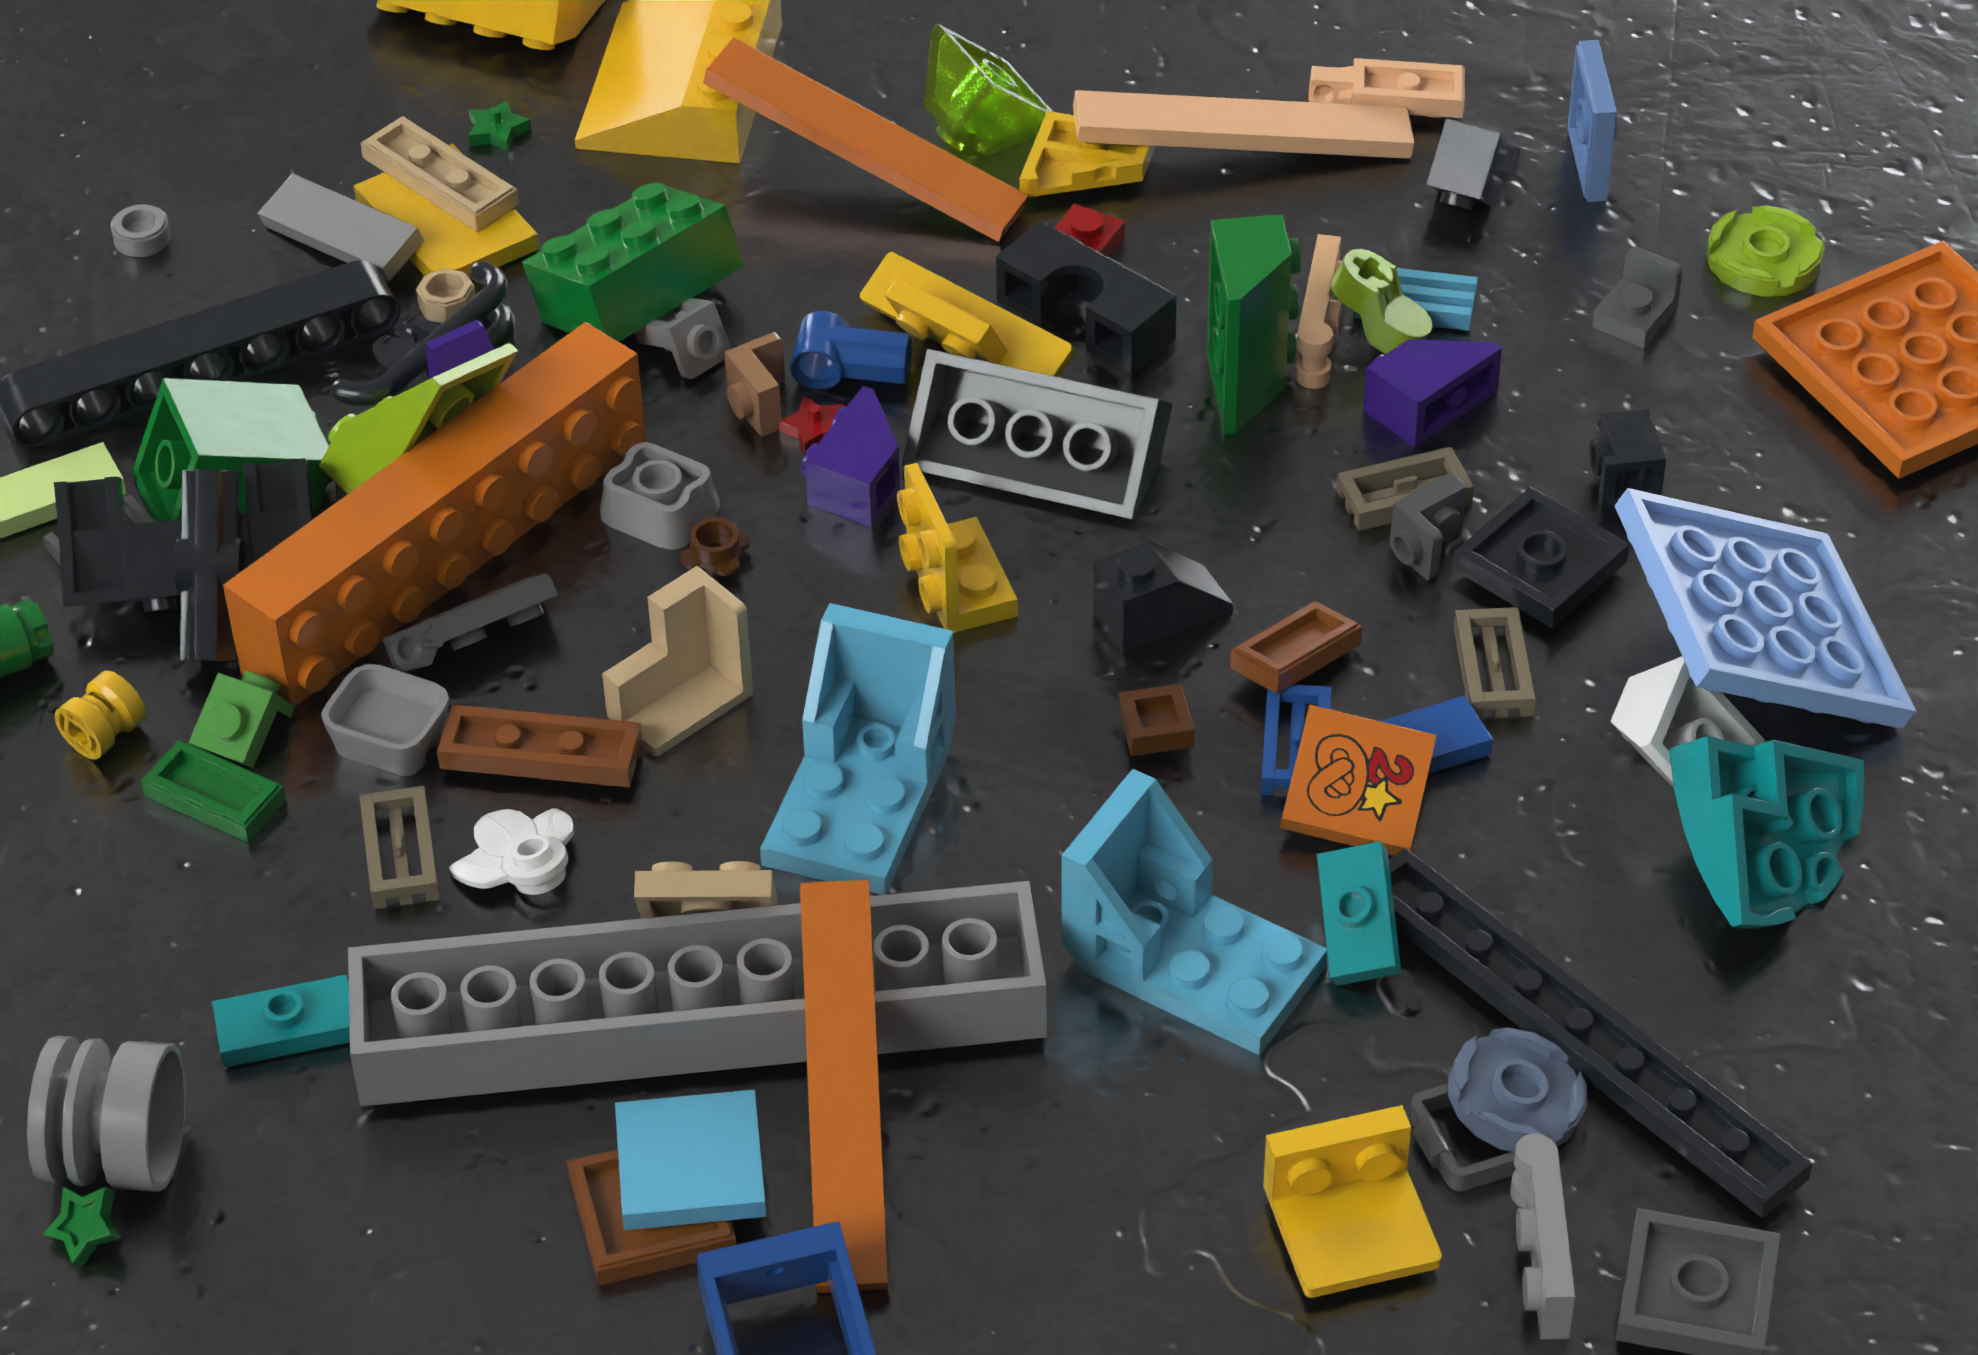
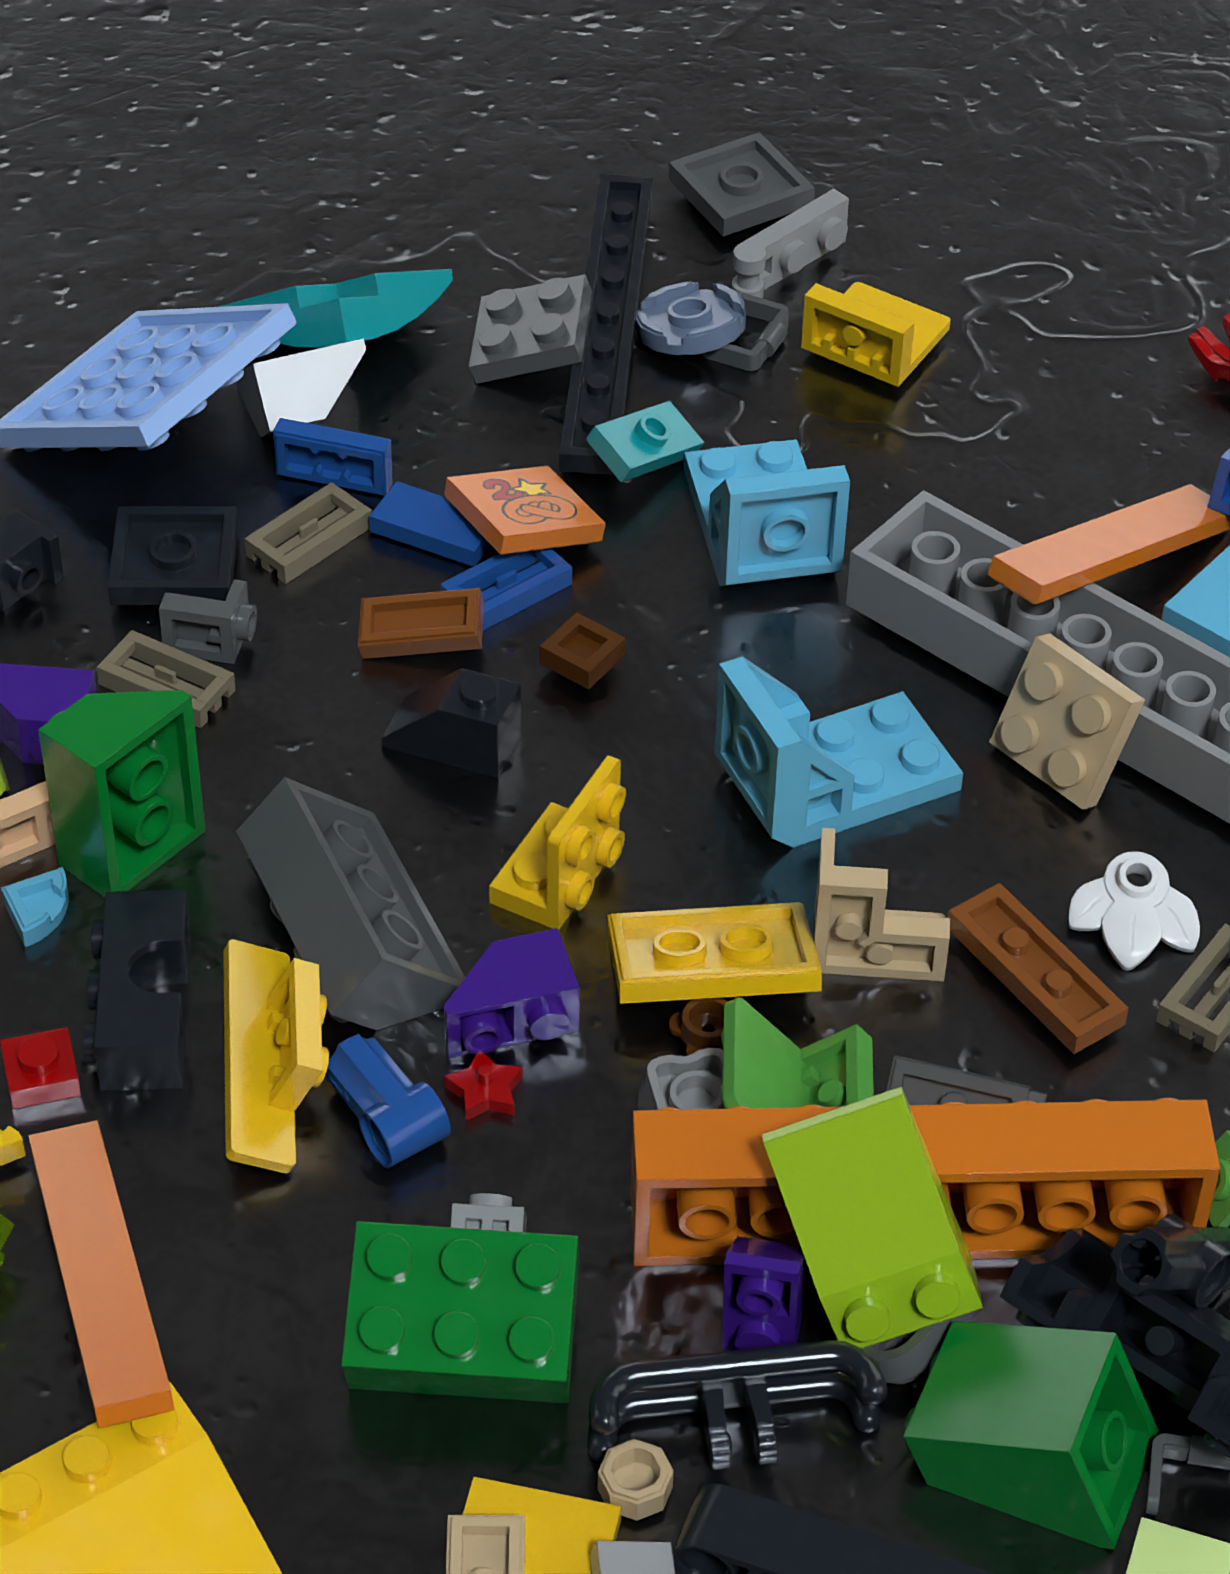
camera: 135 degrees left, 0 degrees up
light grey piece [321,664,449,776] -> none
medium nougat bracket [724,332,785,437] -> none
none -> blue plate [273,418,393,496]
none -> dark grey plate [469,274,592,384]
none -> yellow tile [607,902,822,1004]
none -> bright green bracket [720,997,874,1109]

